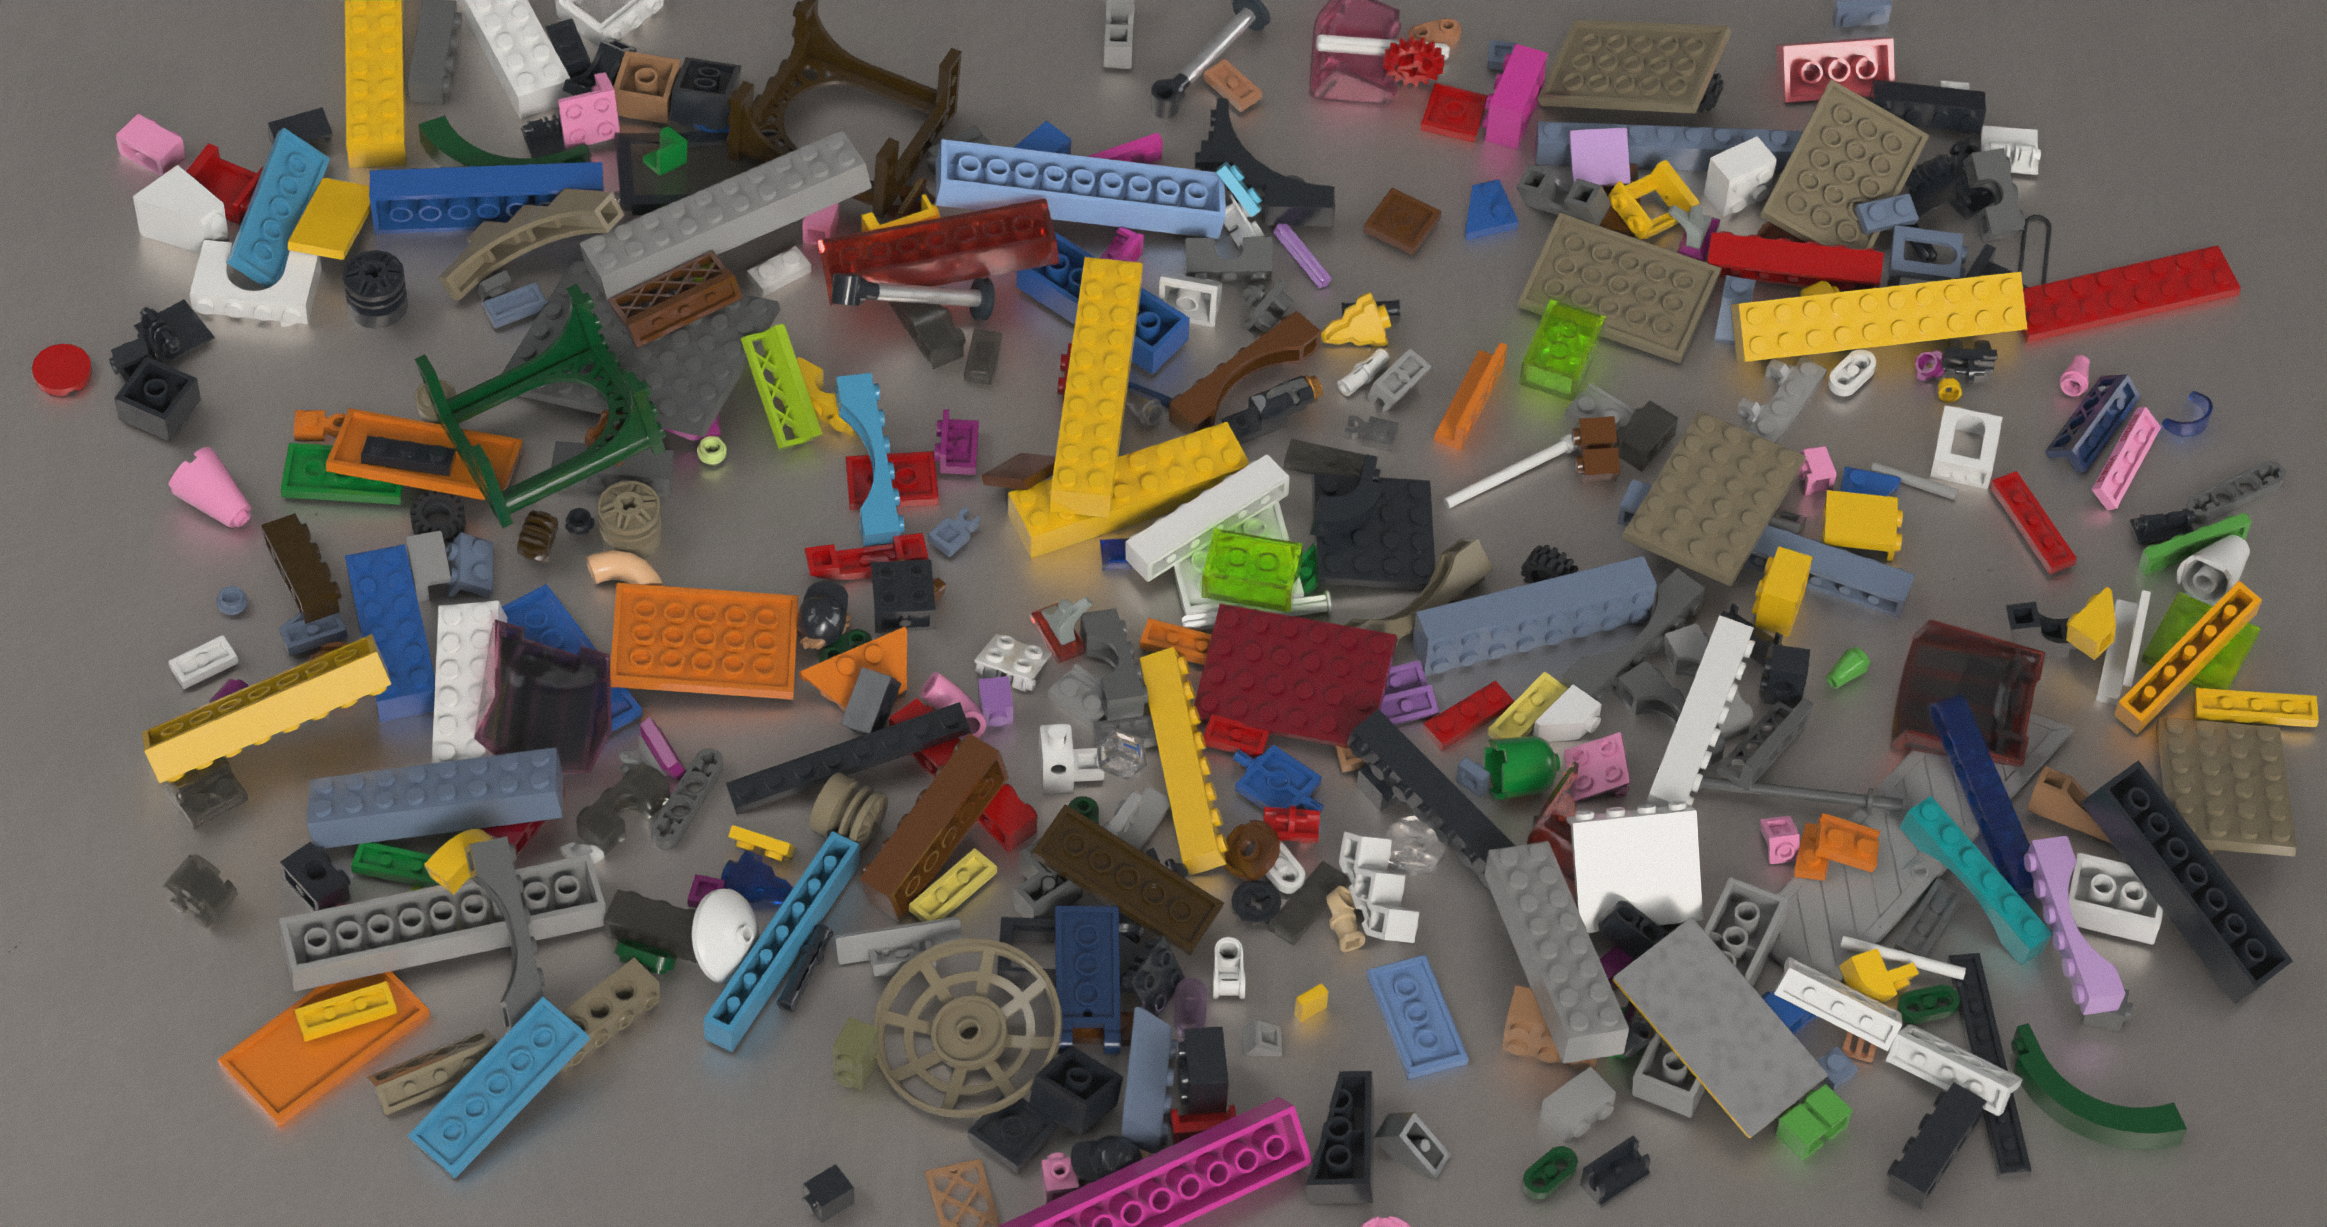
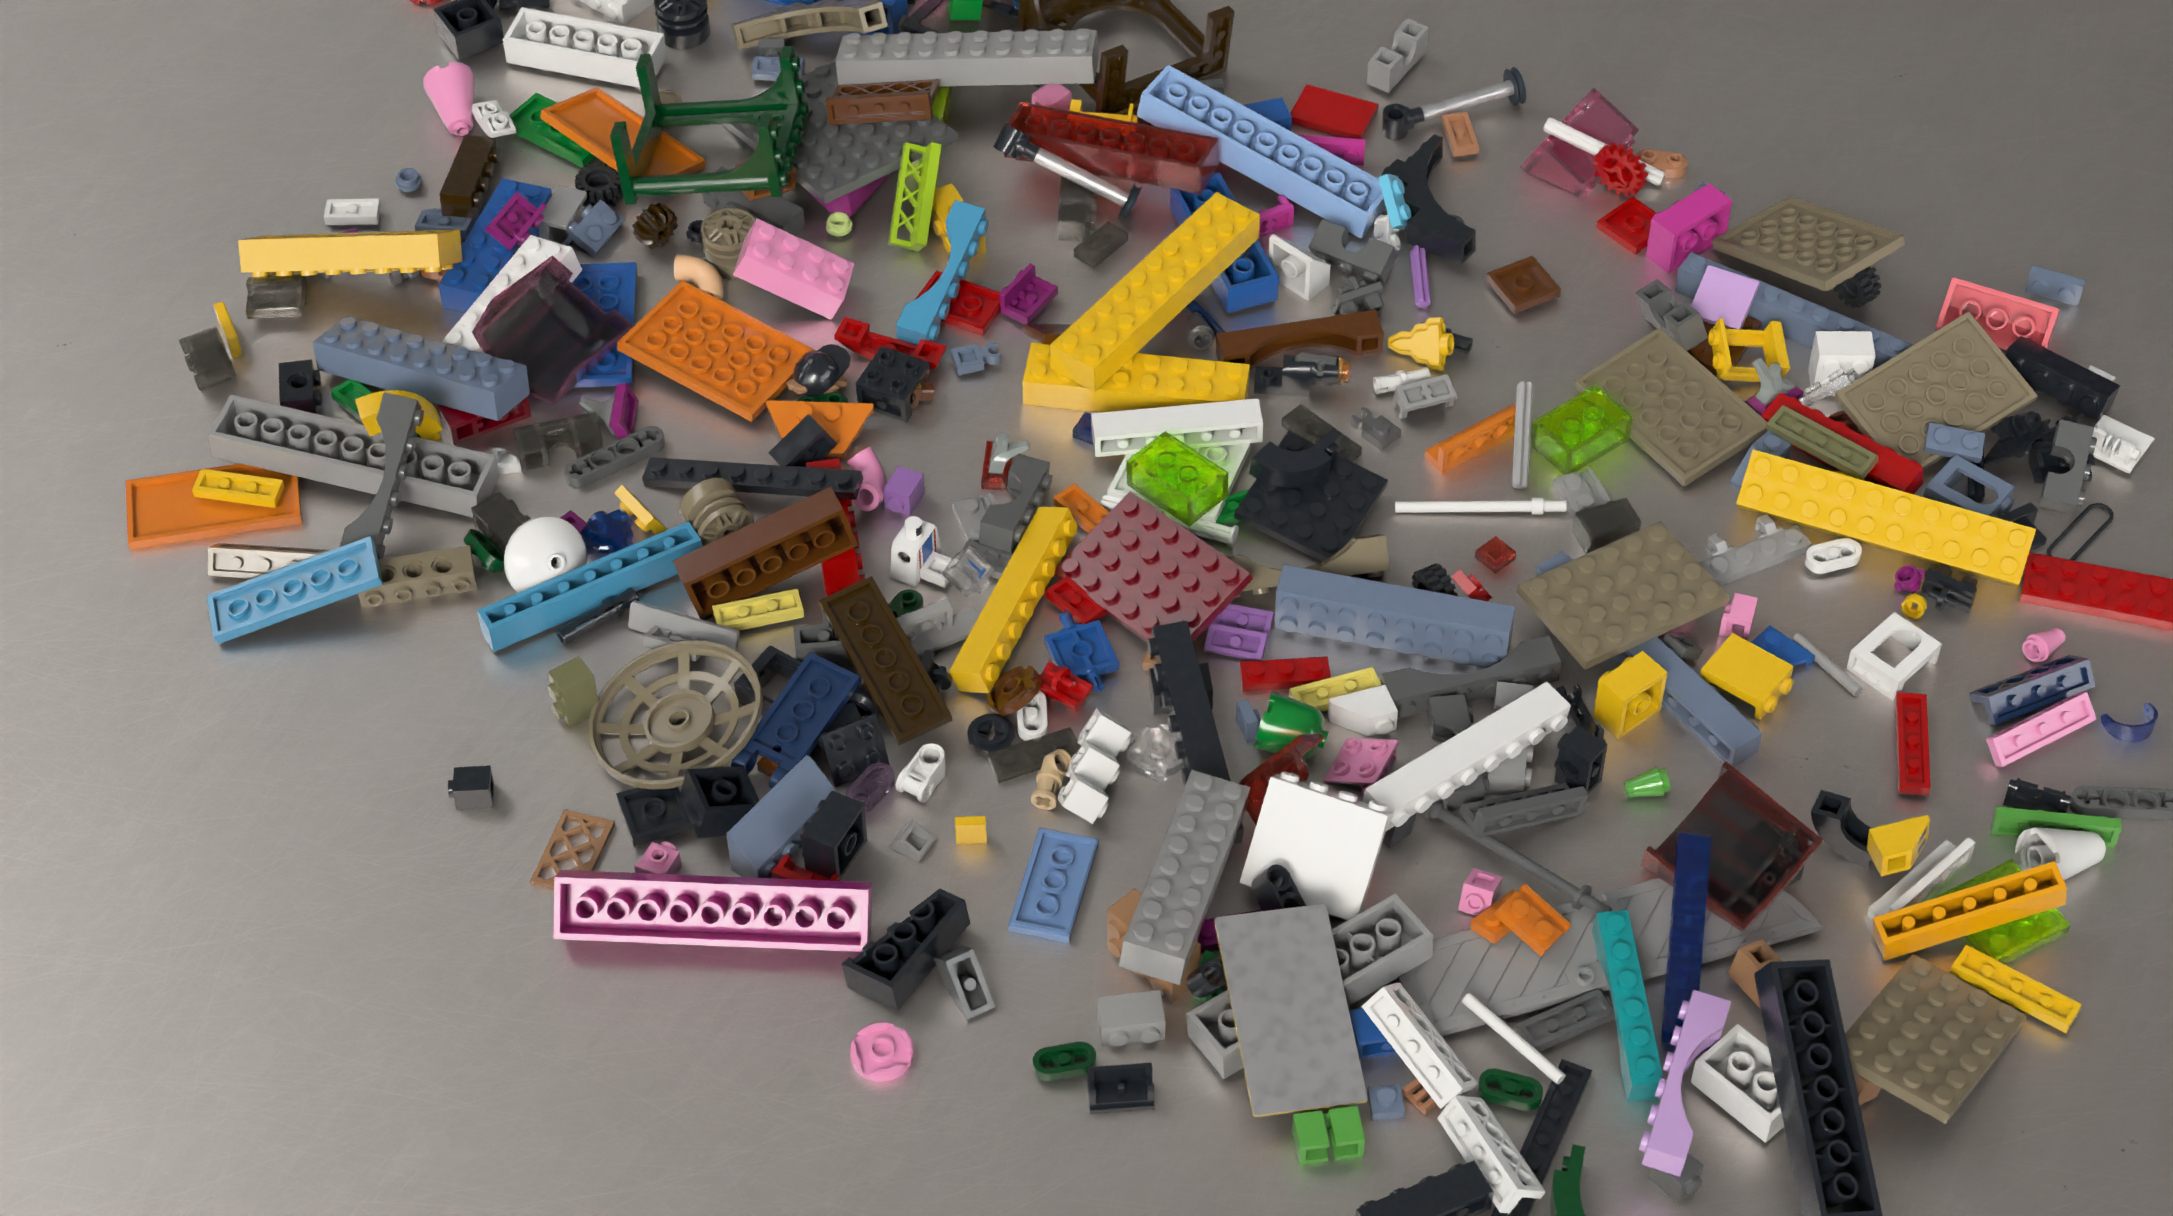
camera: 35 degrees right, 5 degrees down
orange plate [294,410,346,441] -> none
black plate [361,436,456,476] -> none
white plate [747,246,812,297] -> none
white hinge [975,634,1052,692] -> none
black hair [1070,1135,1151,1187] -> none
blue wing [1465,179,1519,241] -> none
reddish brown piece [1571,416,1621,483] -> none
yellow brick [1839,948,1919,1003] -> none
none -> yellow tile [213,301,242,358]
none -> white slope [472,99,516,138]
none -> magenta bracket [485,192,547,251]
none -> white brick [503,7,667,88]
none -> bright pink brick [733,218,855,320]
none -> red tile [1290,84,1379,139]
none -> red plate [1451,569,1493,602]
none -> clear red plate [1475,536,1516,574]
none -> light grey axle [1512,381,1534,489]
none -> olive plate [1766,405,1878,480]
none -> clear plate [1799,368,1858,407]

